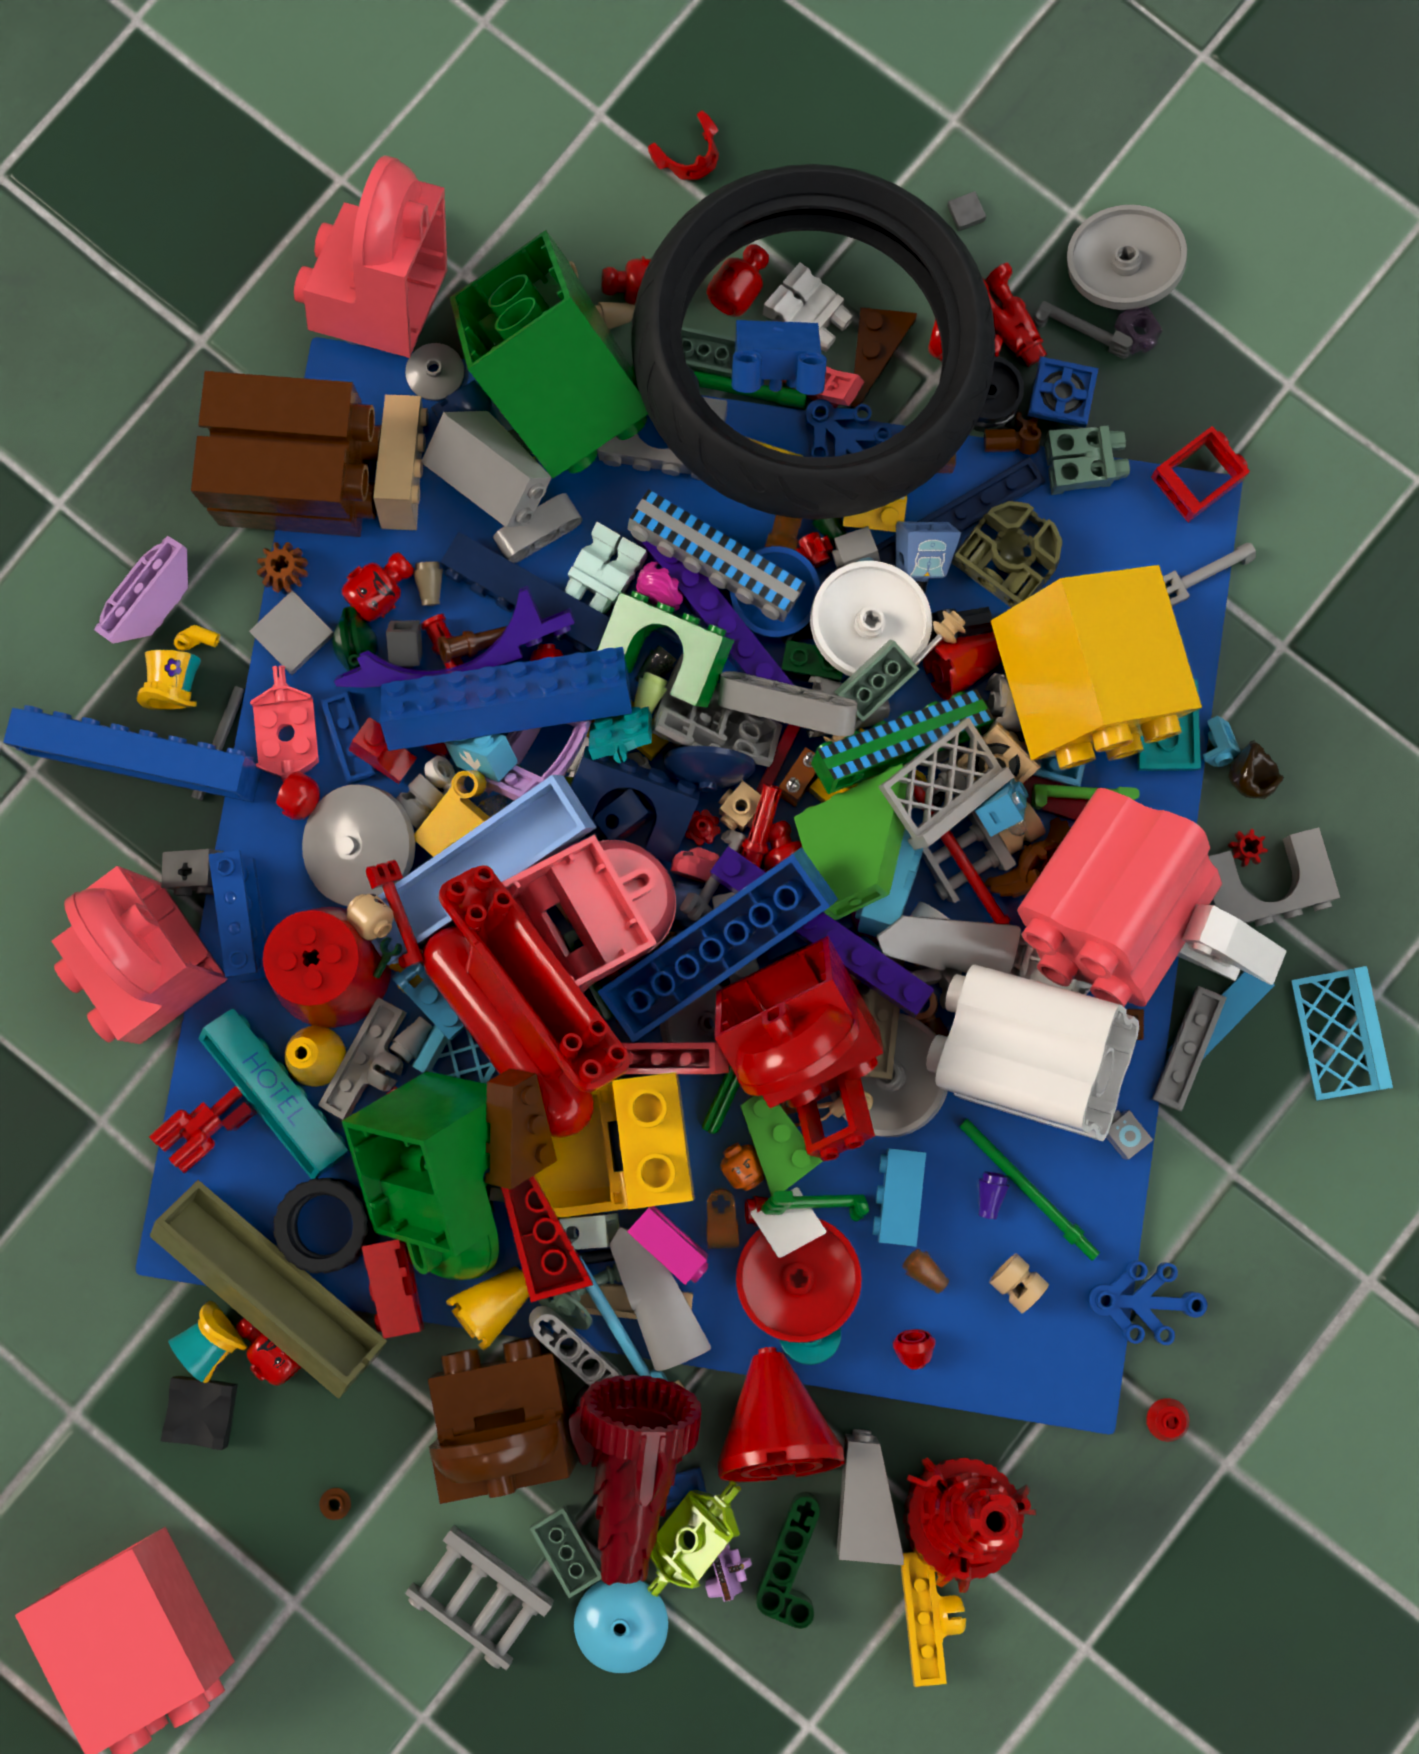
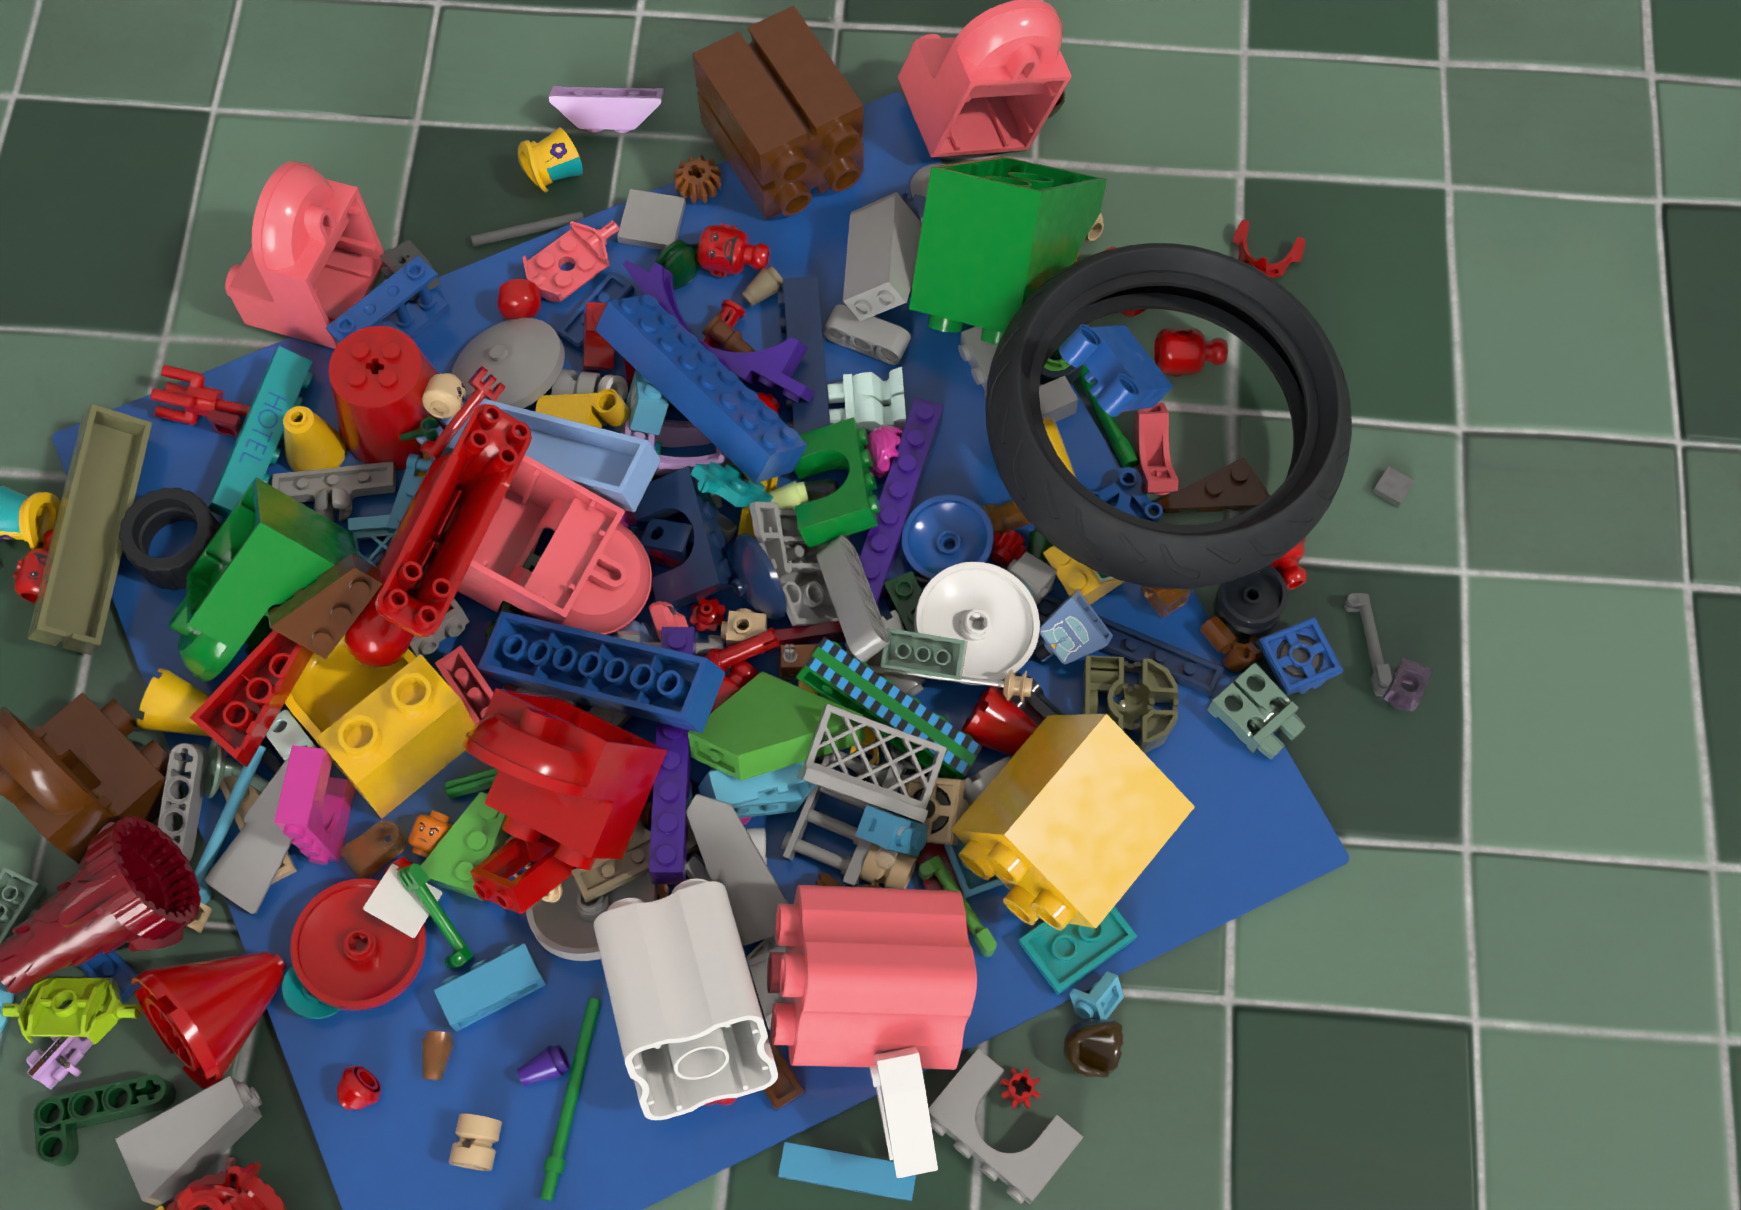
camera: 50 degrees right, 15 degrees down
blue piece [3,705,261,803] -> none
yellow arm [174,625,220,651] -> none
red wedge [362,1239,425,1339] -> none
tan wedge [373,394,428,530] -> none
dark grey brick [386,620,423,668] -> none
light grey cone [389,1017,433,1064] -> none
brick [627,489,806,622] -> none
white hips [763,262,853,352] -> none
red bar [913,777,1011,925] -> none
red piece [982,262,1048,367] -> none
light grey dish [1067,205,1187,310] -> none
light grey brick [1106,1110,1153,1159] -> none
red window [1151,426,1250,523] -> none
light grey tile [1151,986,1227,1111] -> none
light grey hinge [1163,543,1256,607] -> none

